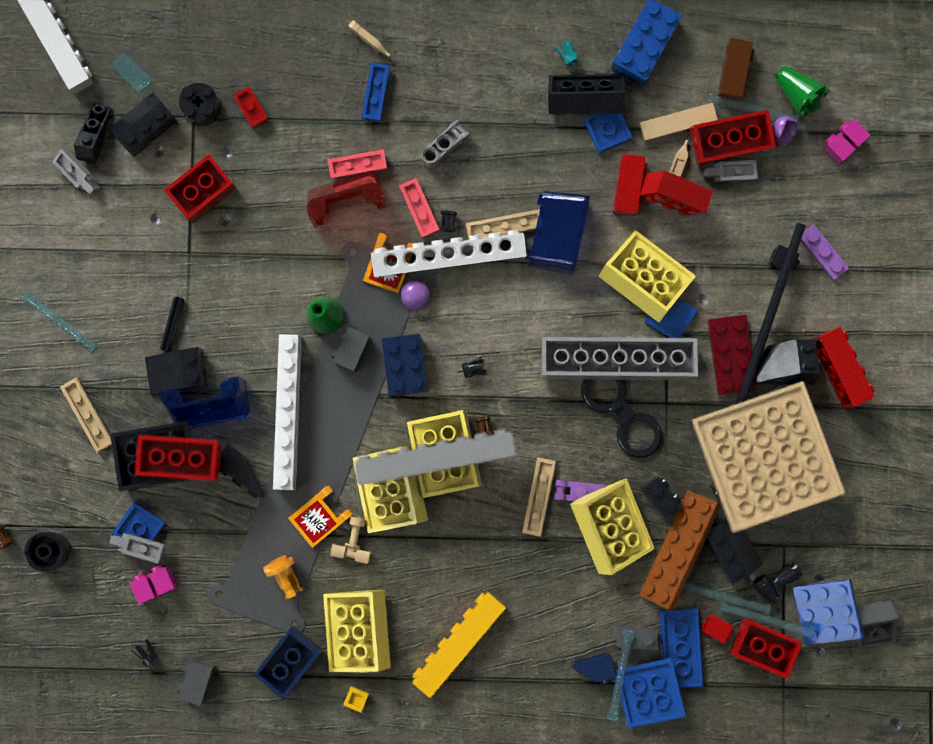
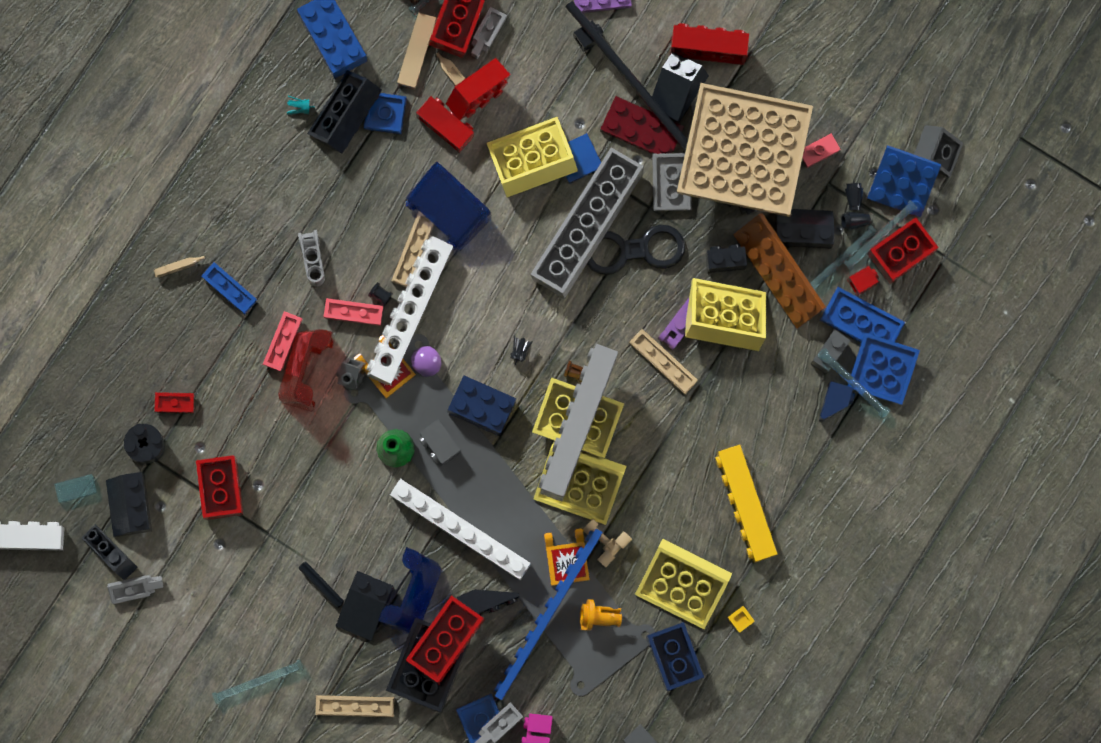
camera: 65 degrees left, 5 degrees down
none -> dark grey brick [337,357,366,390]
none -> blue plate [494,529,603,700]
none -> light grey tile [652,153,692,211]
none -> coral plate [802,133,841,168]

